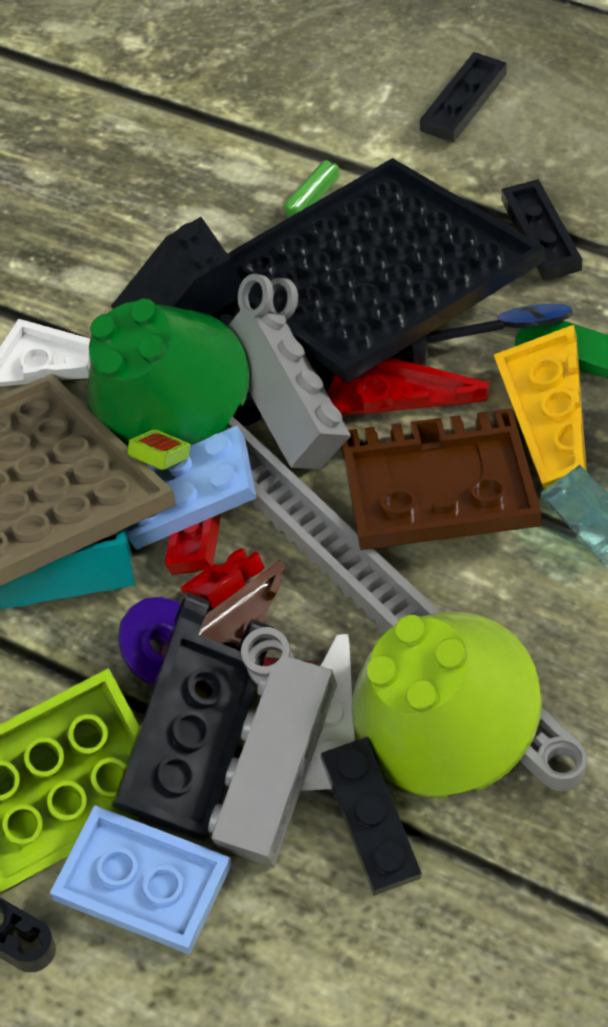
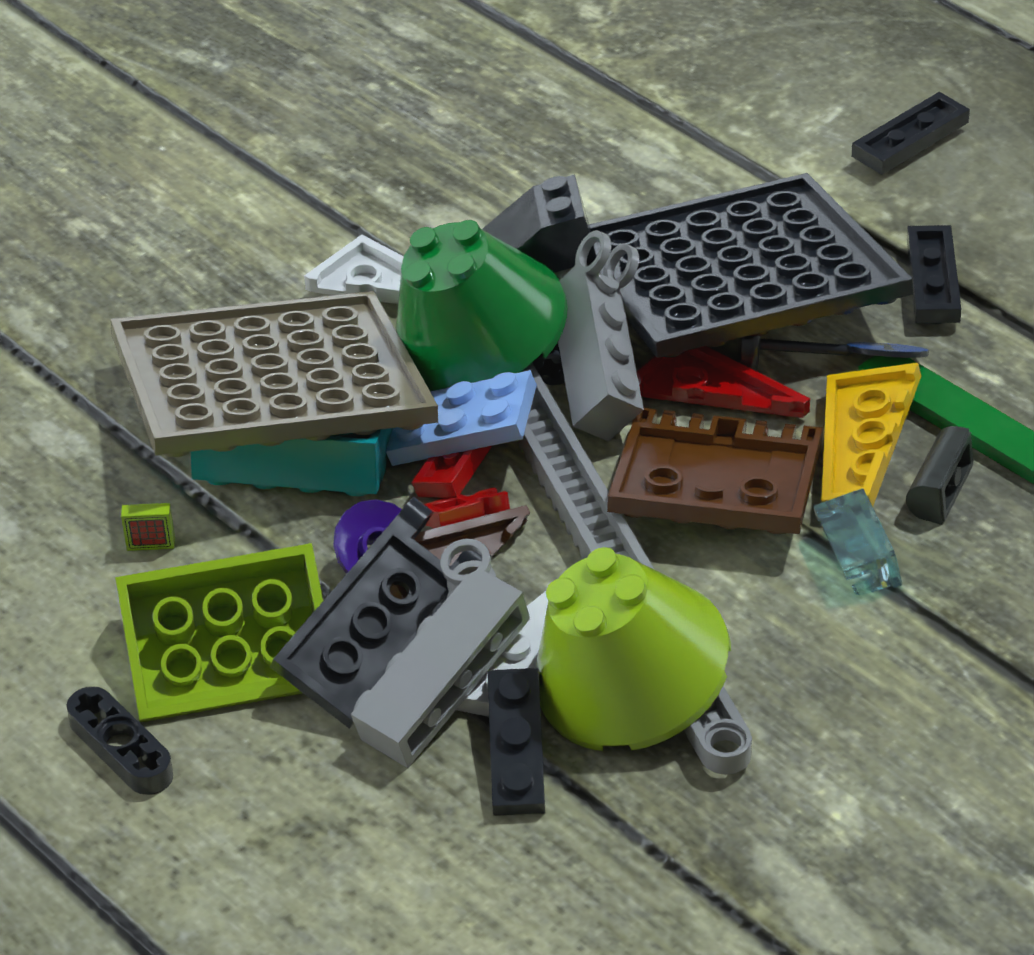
camera: 15 degrees right, 10 degrees down
light blue plate [50,805,232,955] -> none
lime tile [127,430,191,470] -> none
bright green axle [283,160,339,218] -> none

